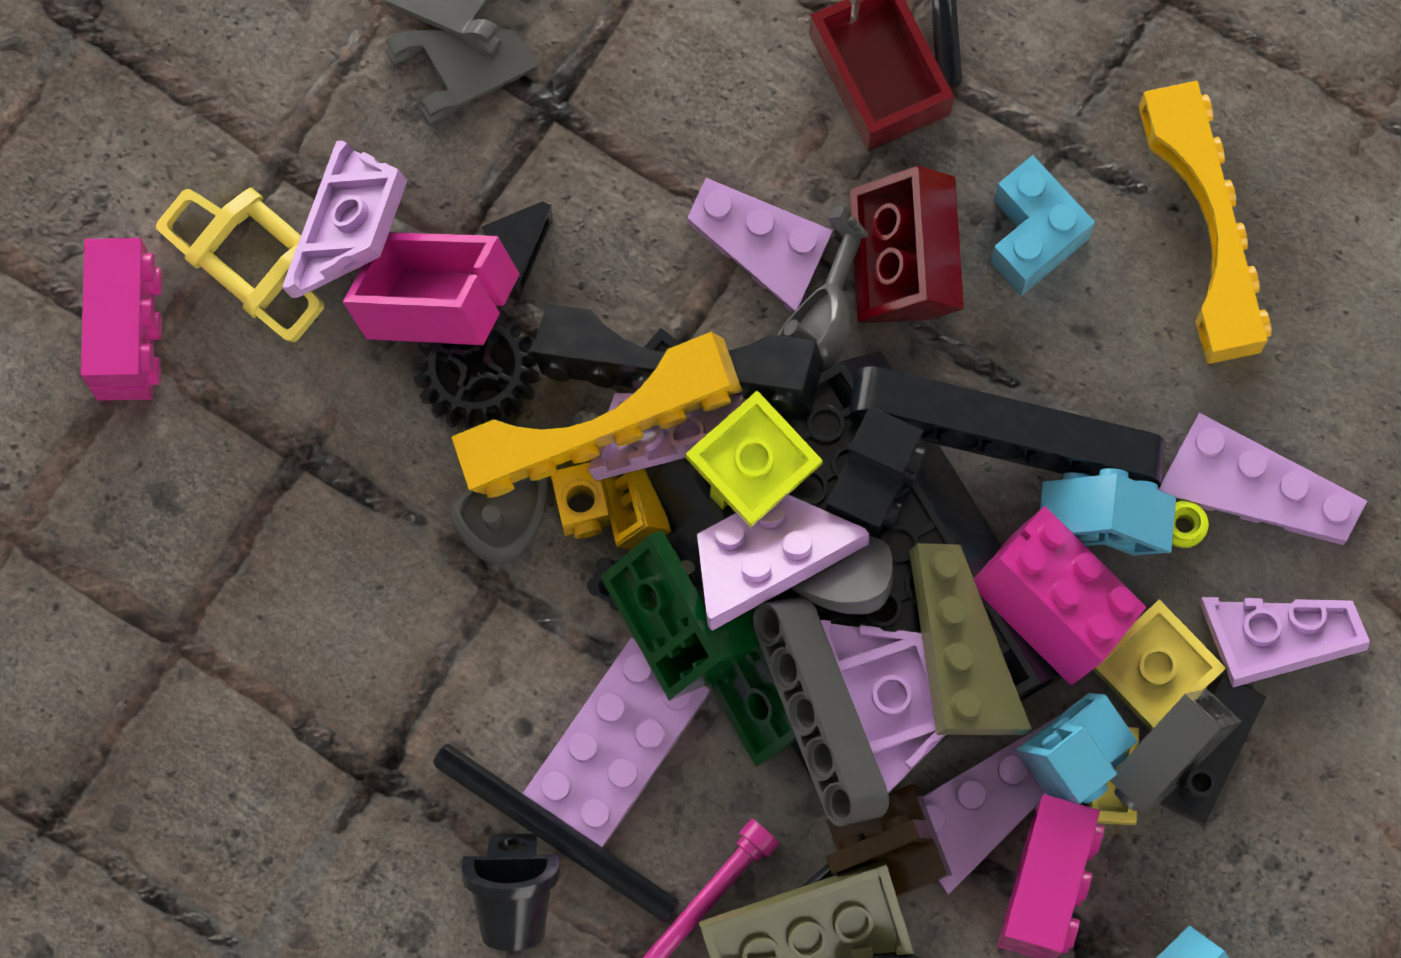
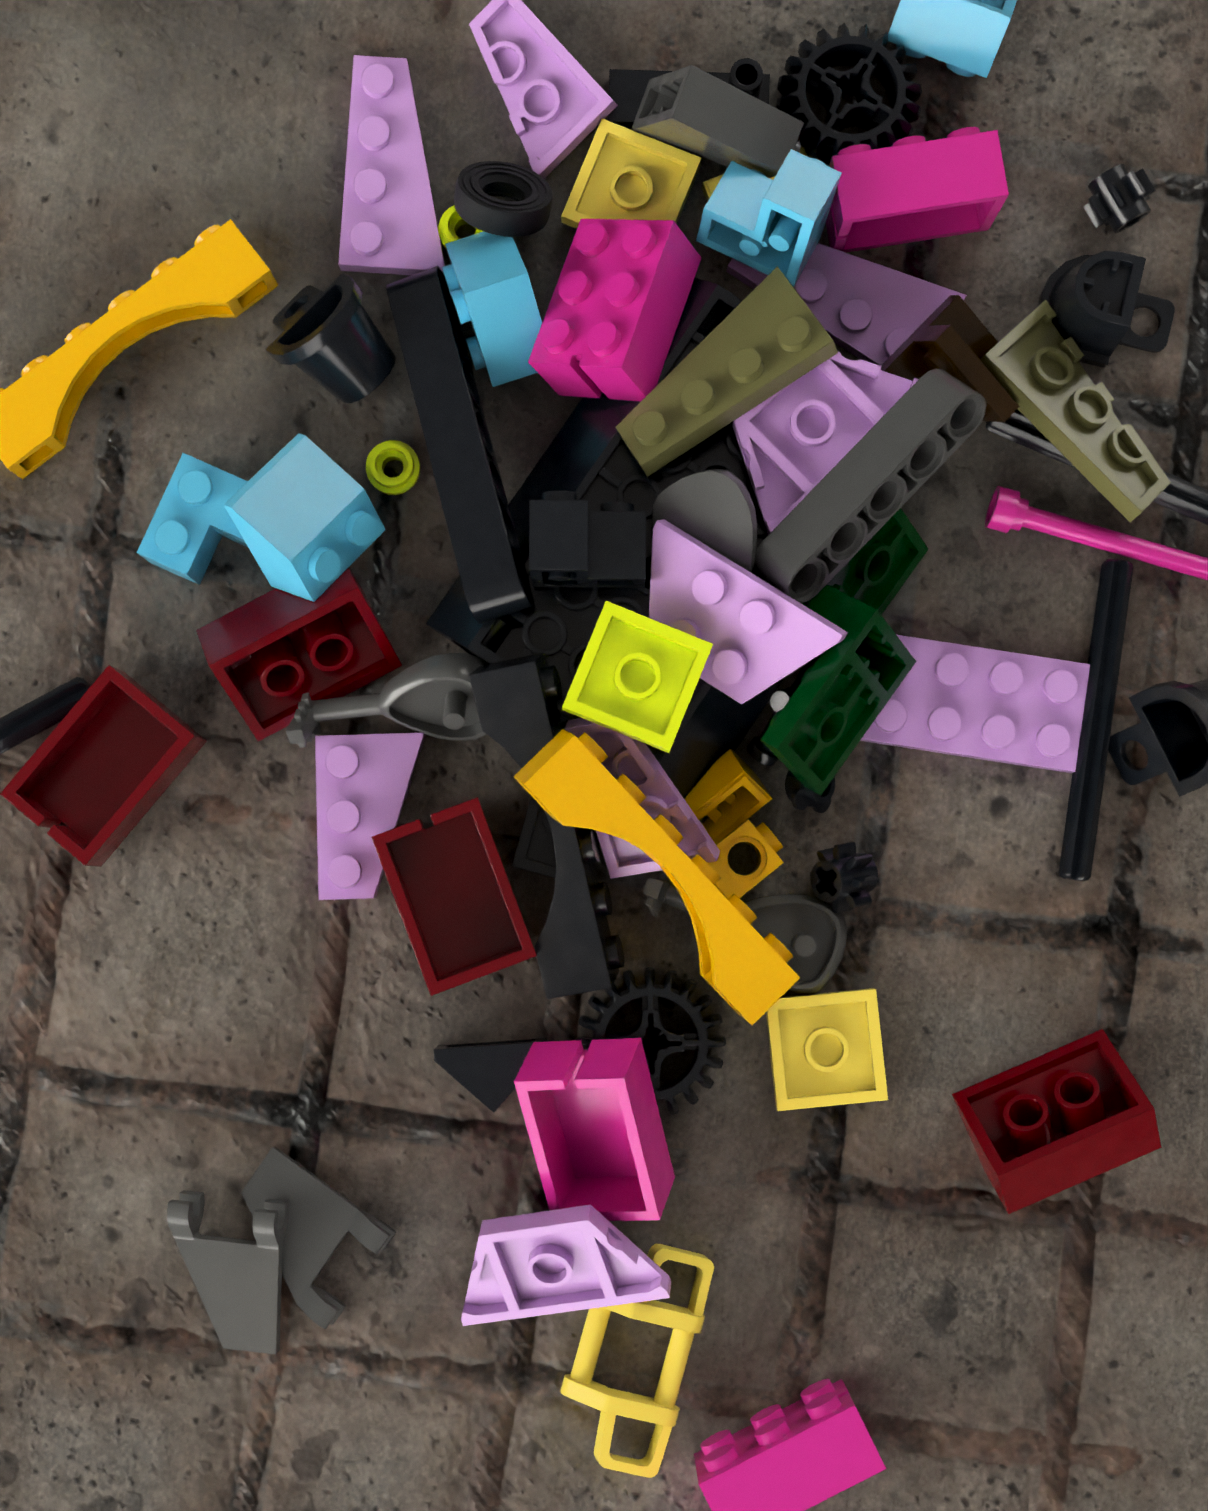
camera: 115 degrees left, 10 degrees up
none -> medium azure slope [224,433,386,602]
none -> black container [265,273,396,403]
none -> neon yellow plate [366,440,420,495]
none -> dark red piece [371,797,537,996]
none -> black tyre [454,161,553,237]
none -> light yellow plate [766,988,888,1111]
none -> black gear [776,22,922,166]
none -> black gear [810,842,879,913]
none -> dark red slope [952,1029,1162,1214]

